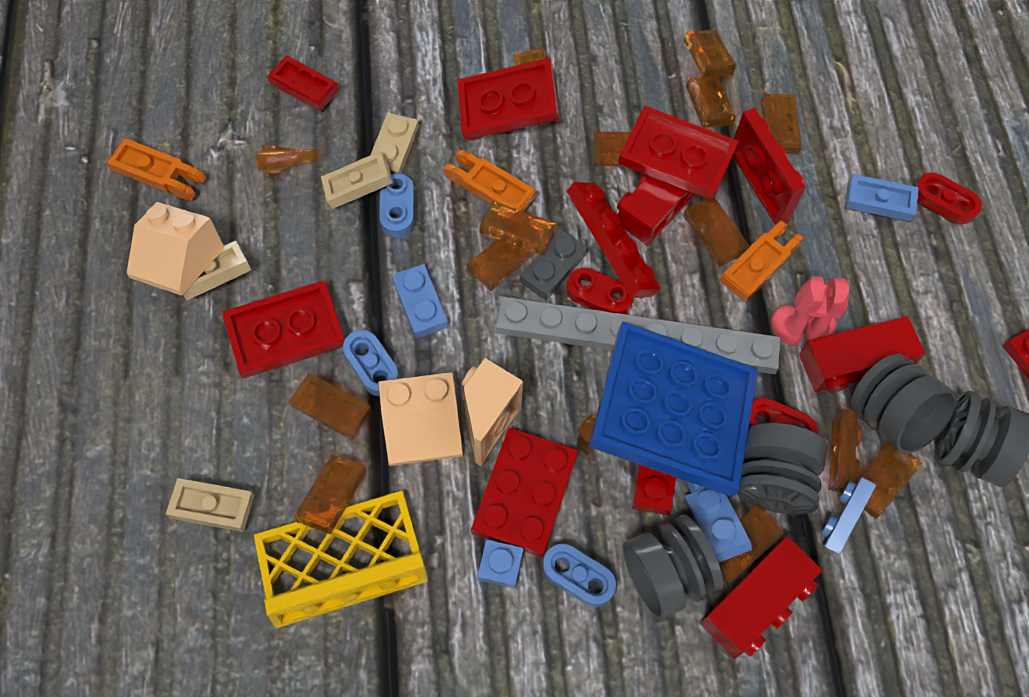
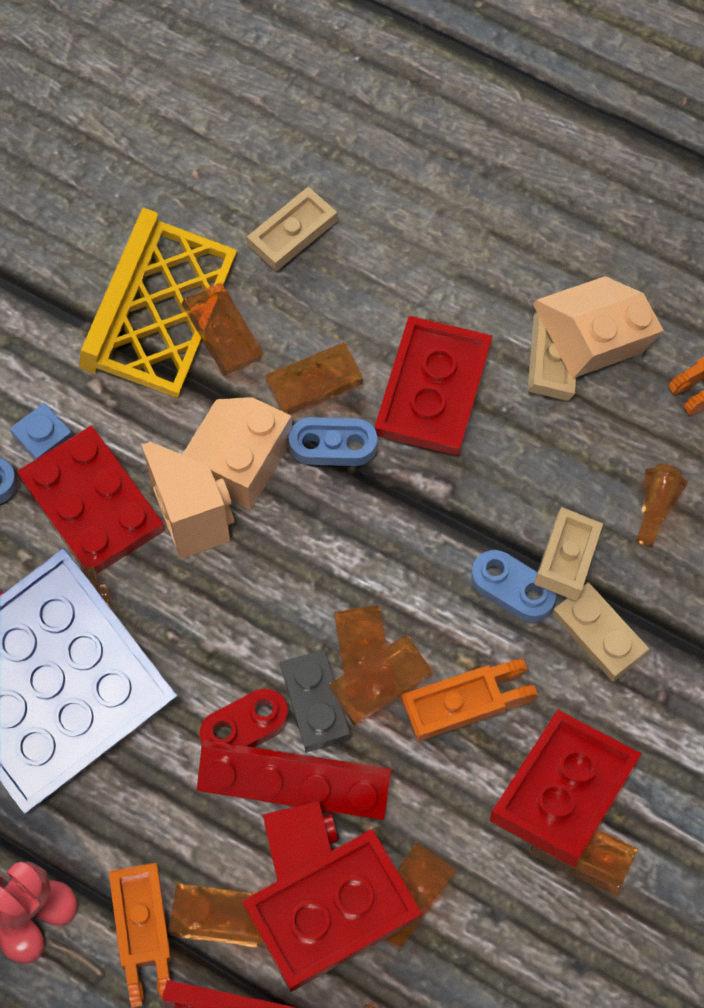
camera: 130 degrees right, 0 degrees up
medium blue plate [392,264,448,339] -> none
light grey plate [496,296,780,375] -> none

